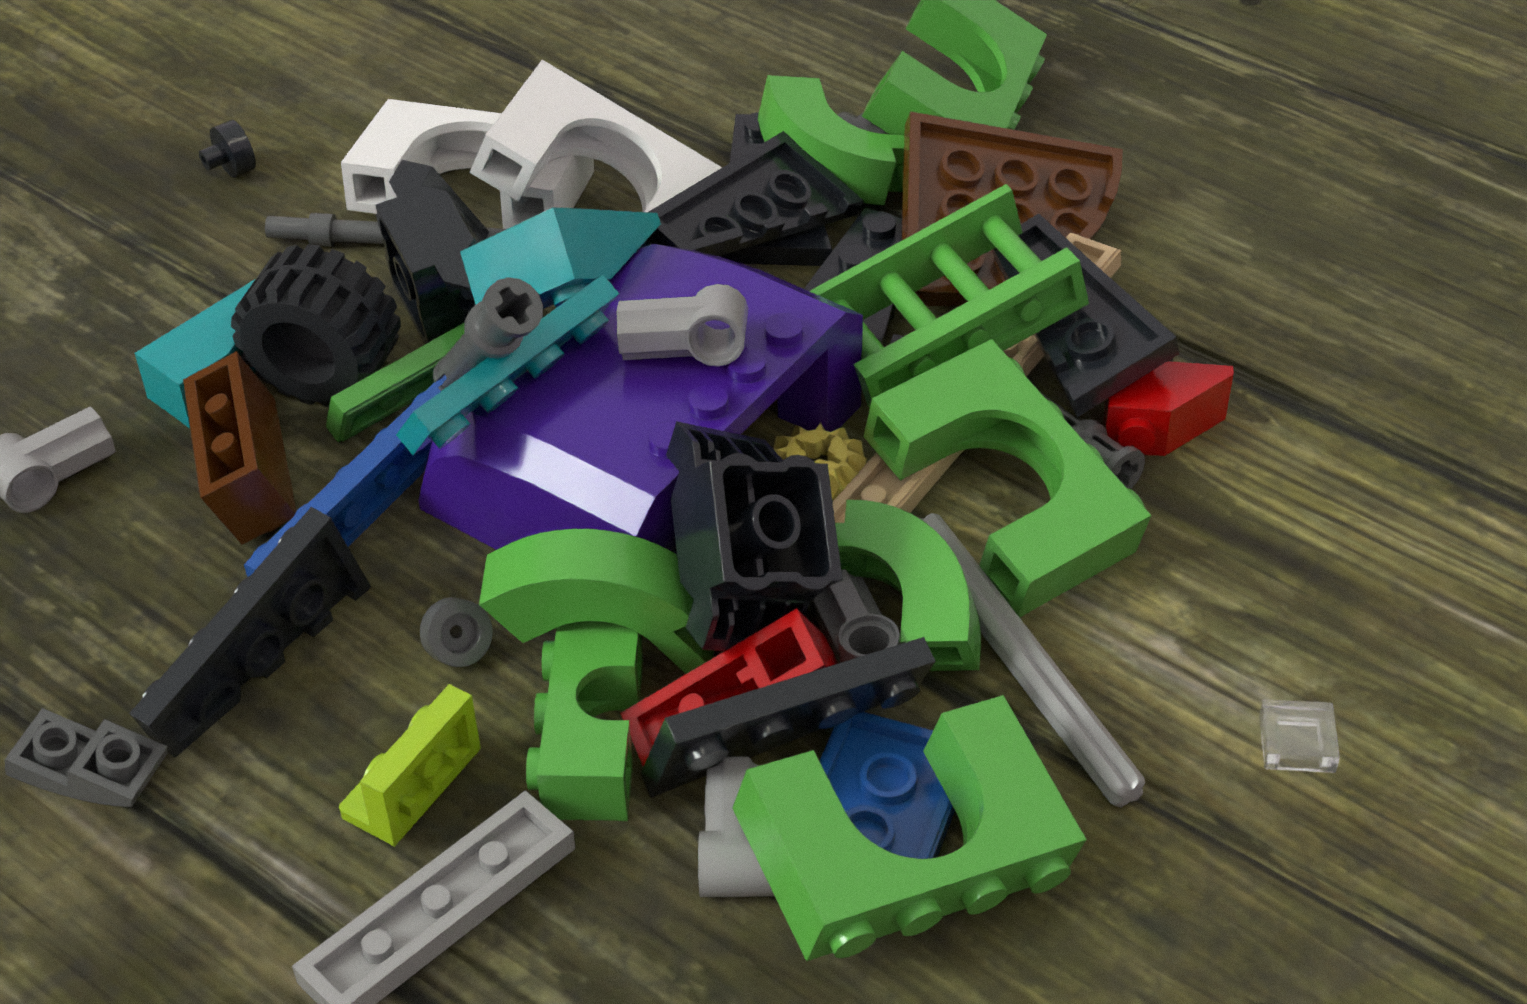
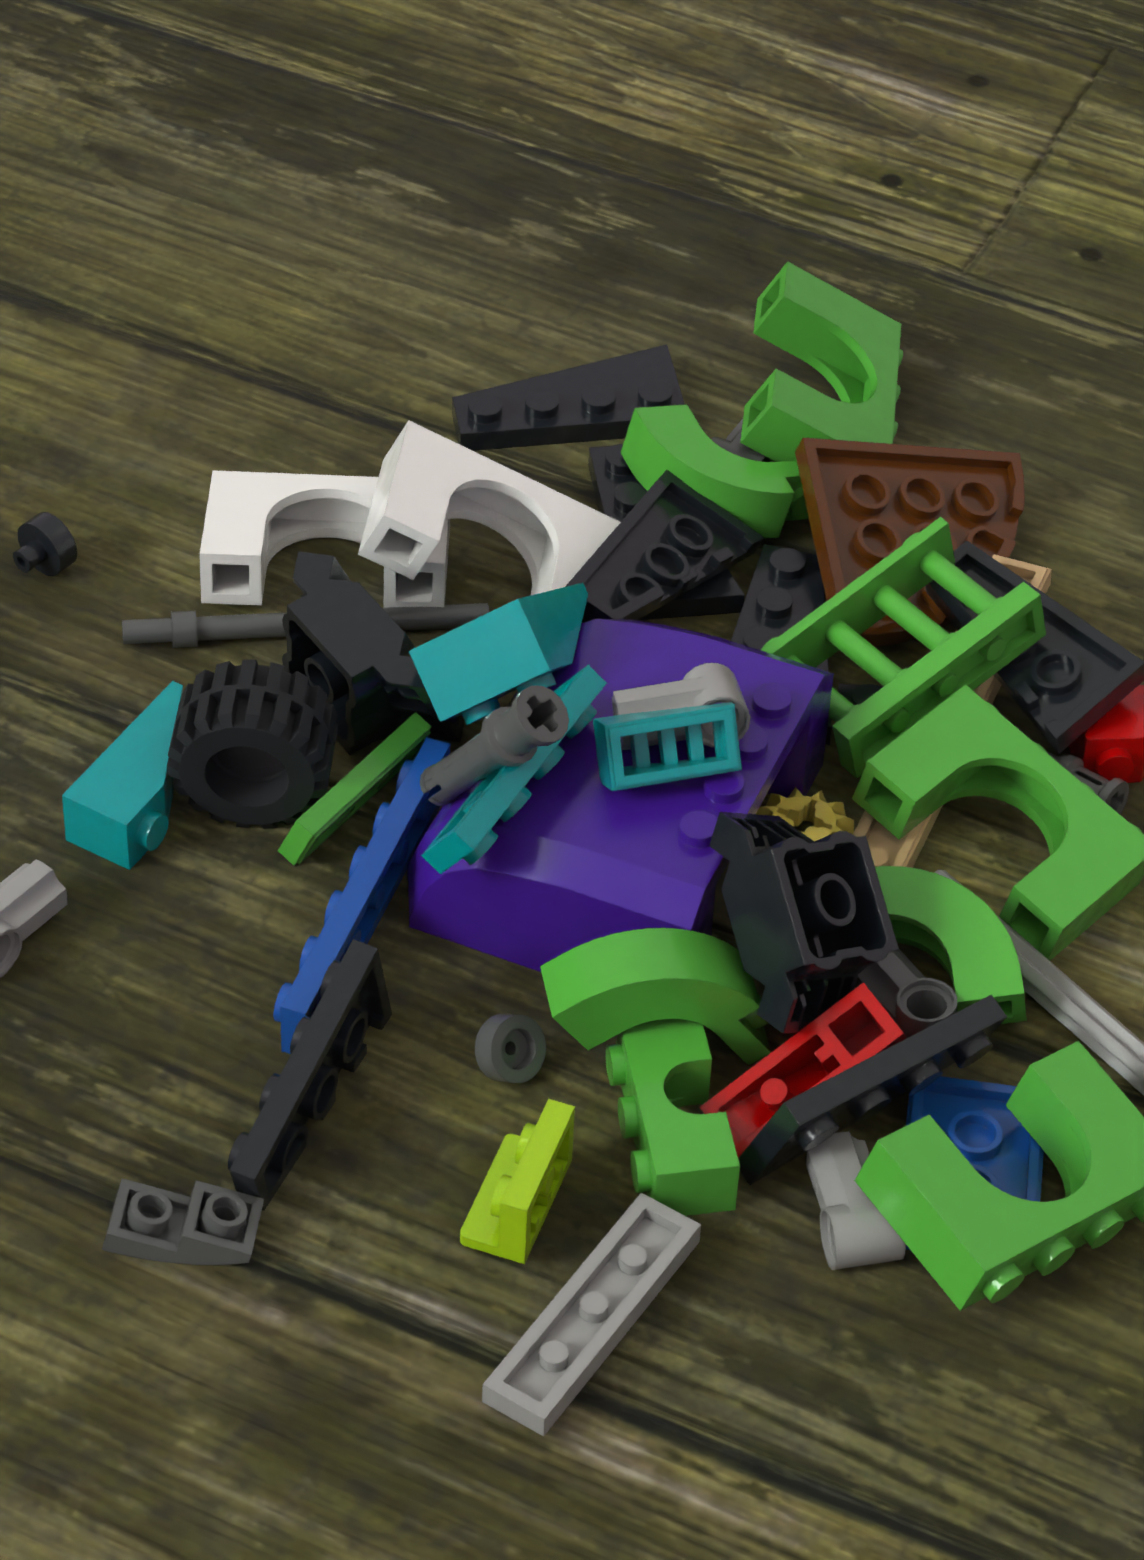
camera: 15 degrees left, 0 degrees up
reddish brown brick [183,351,297,545] -> none
none -> black wing [452,344,685,451]
none -> teal slope [593,702,742,791]

